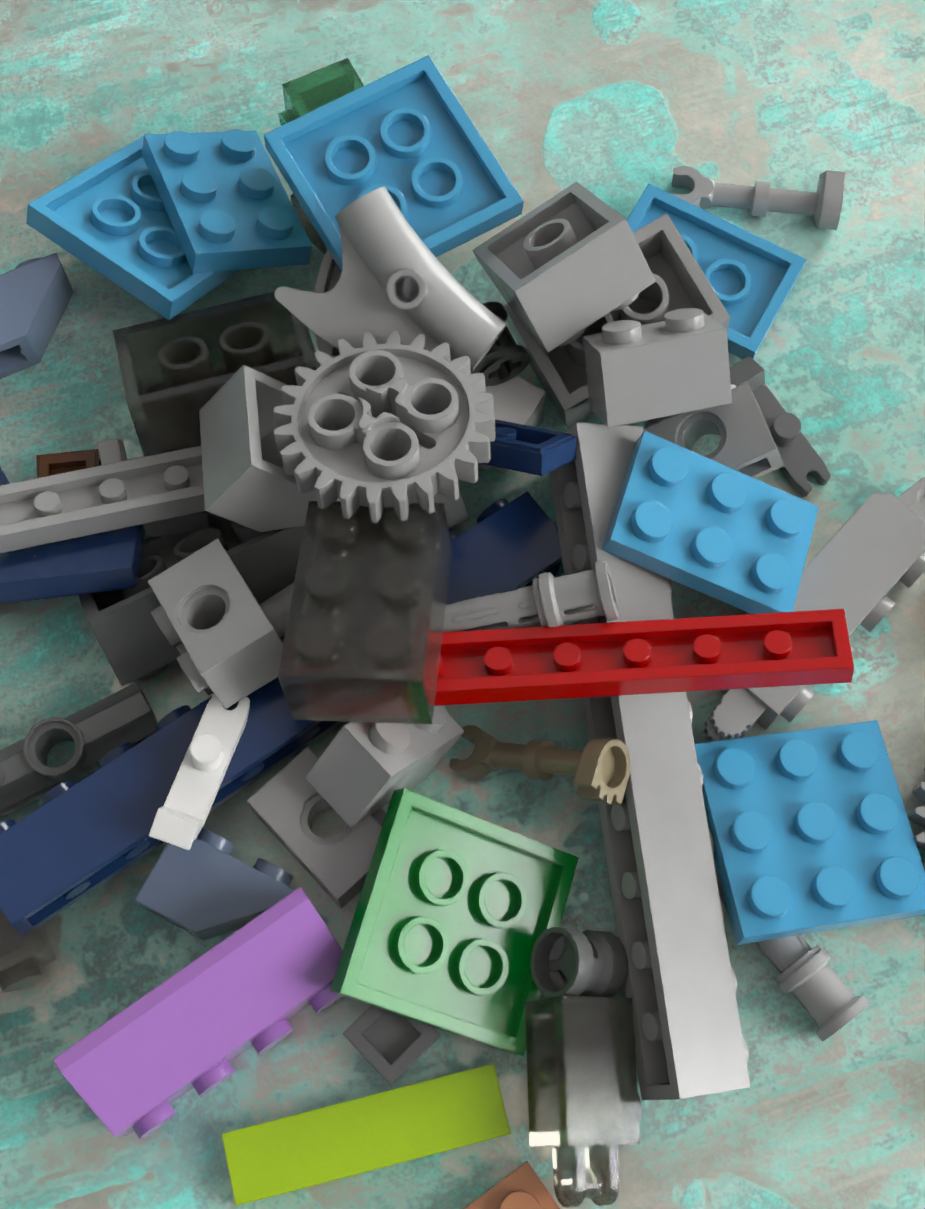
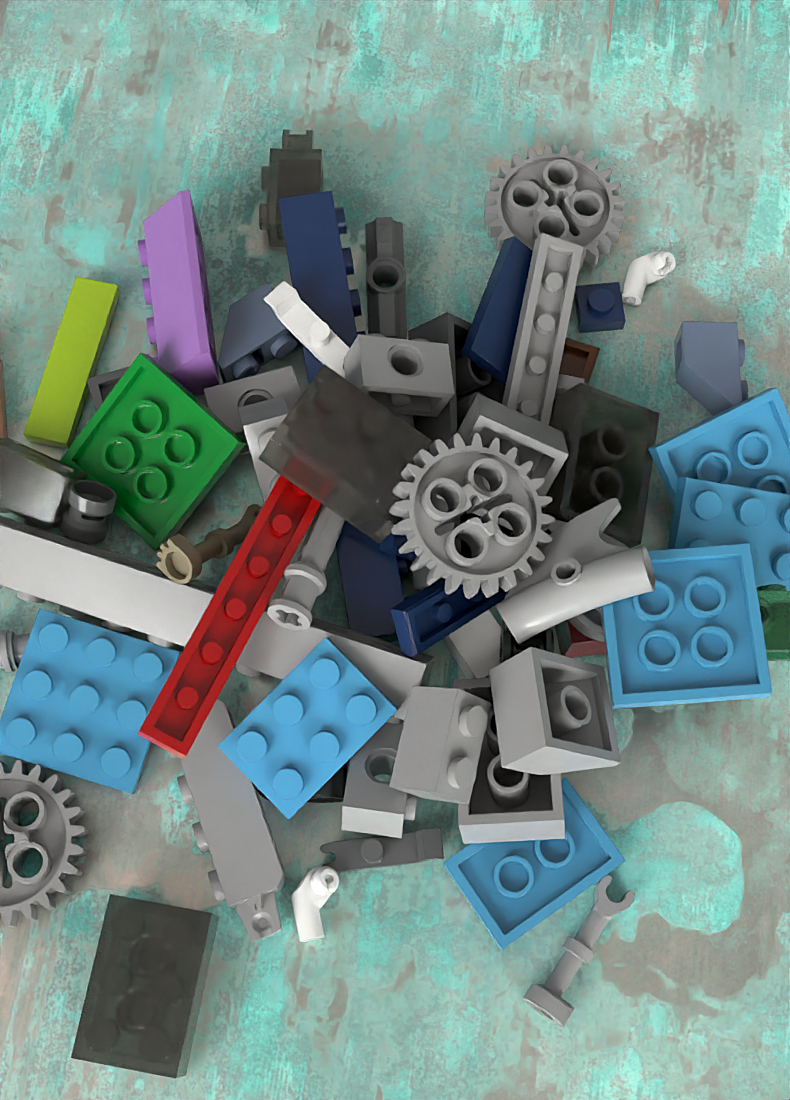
camera: 120 degrees right, 0 degrees up
none -> white arm [291,866,339,942]

